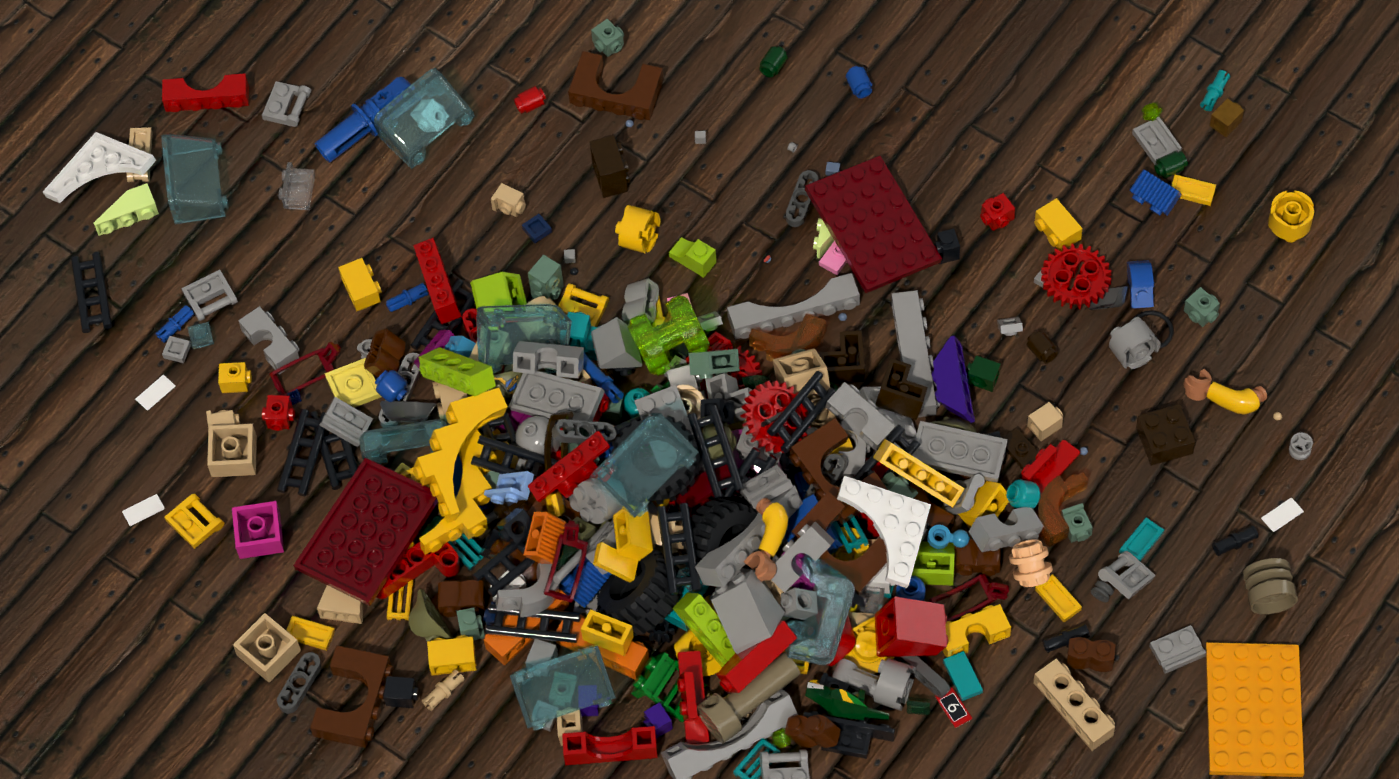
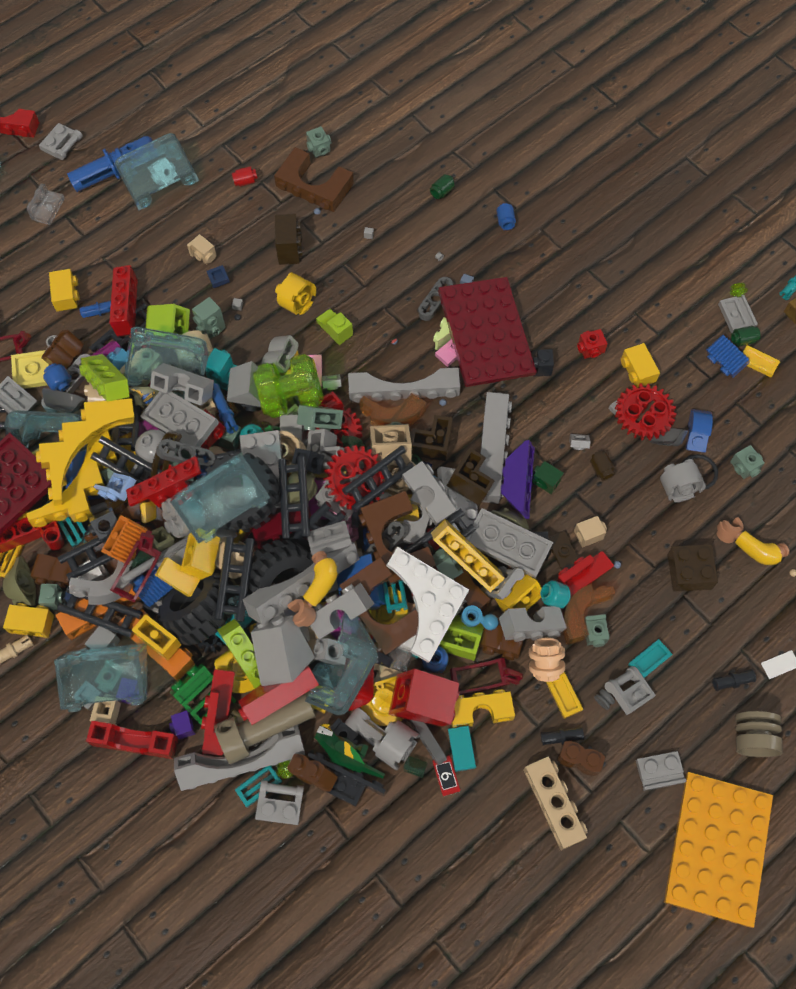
camera: 10 degrees right, 5 degrees up
yellow plate [558,283,609,327] -> none

